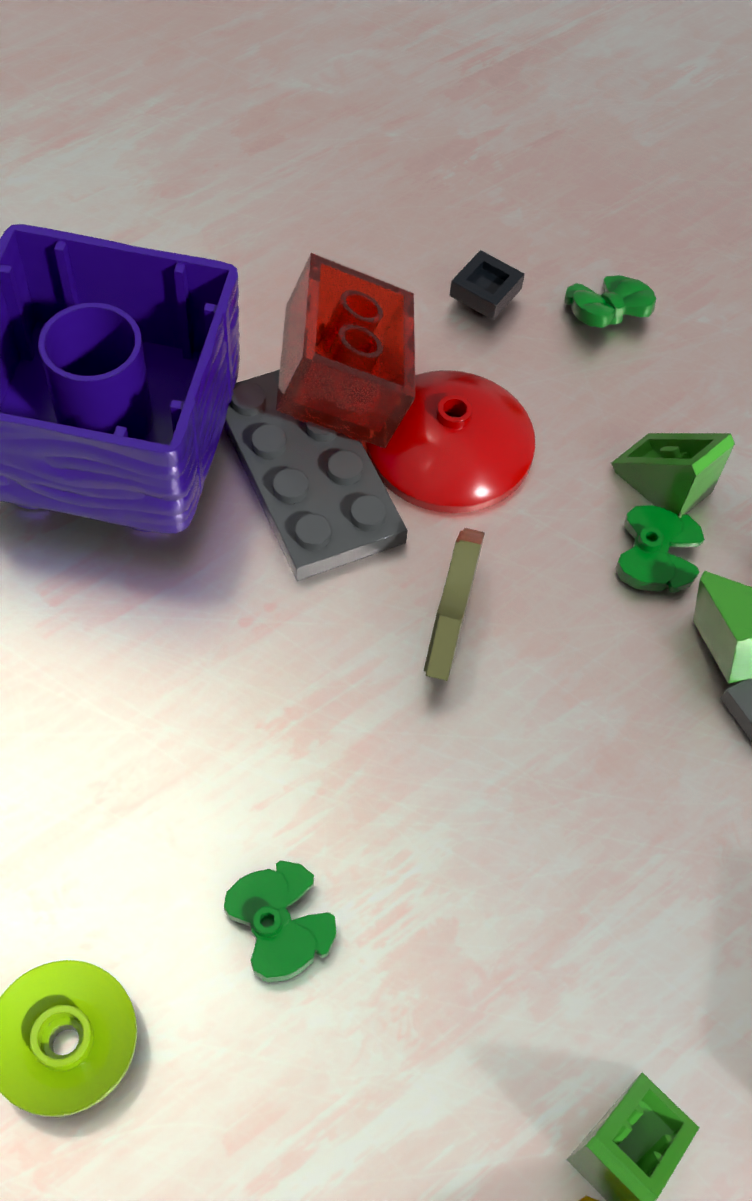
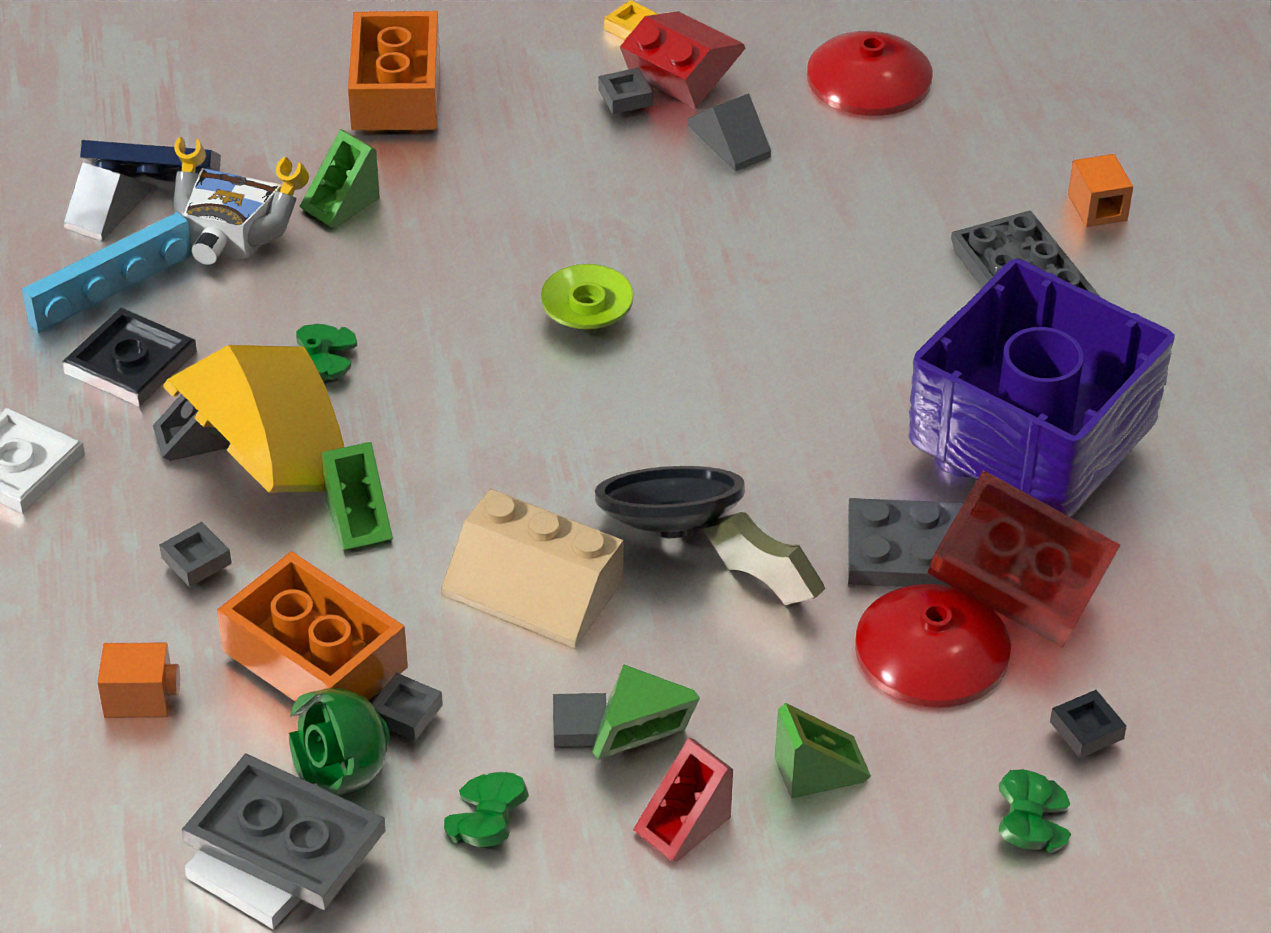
camera: 120 degrees right, 15 degrees down
green piece [224,860,336,983] -> none
green piece [615,505,704,593] -> none
none -> tan slope [441,488,624,649]
none -> black dish [595,466,745,538]

